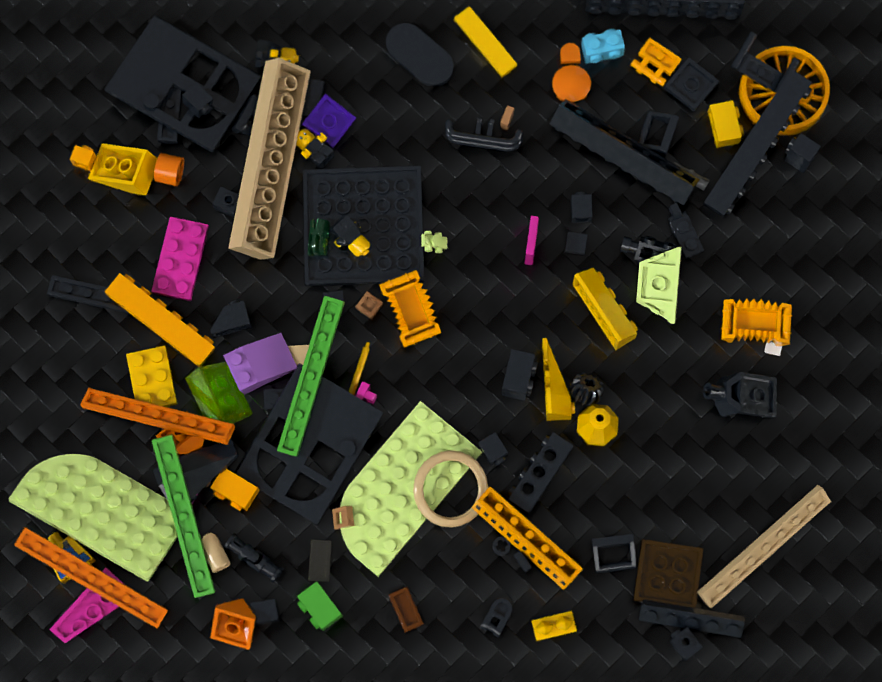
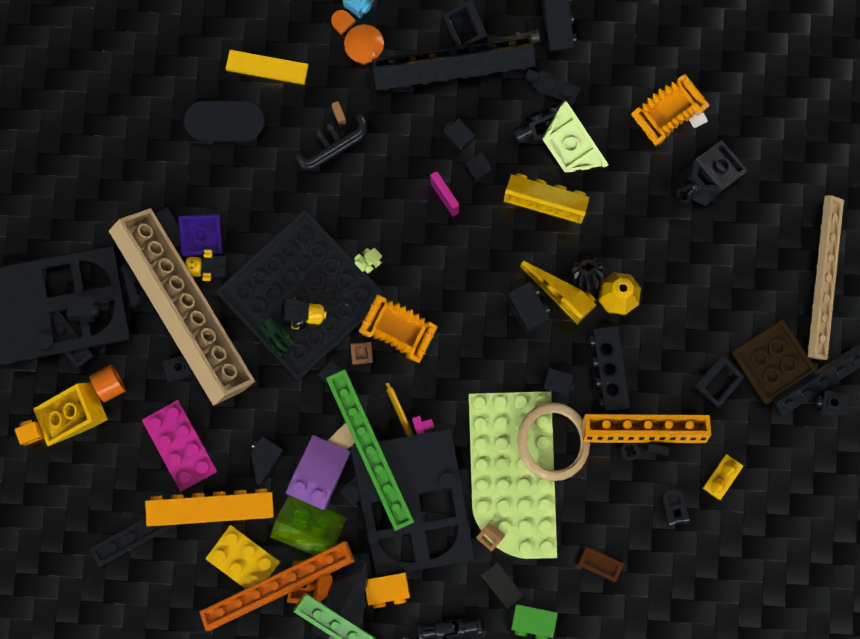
camera: 40 degrees left, 5 degrees up
piece [255,40,299,68] -> none

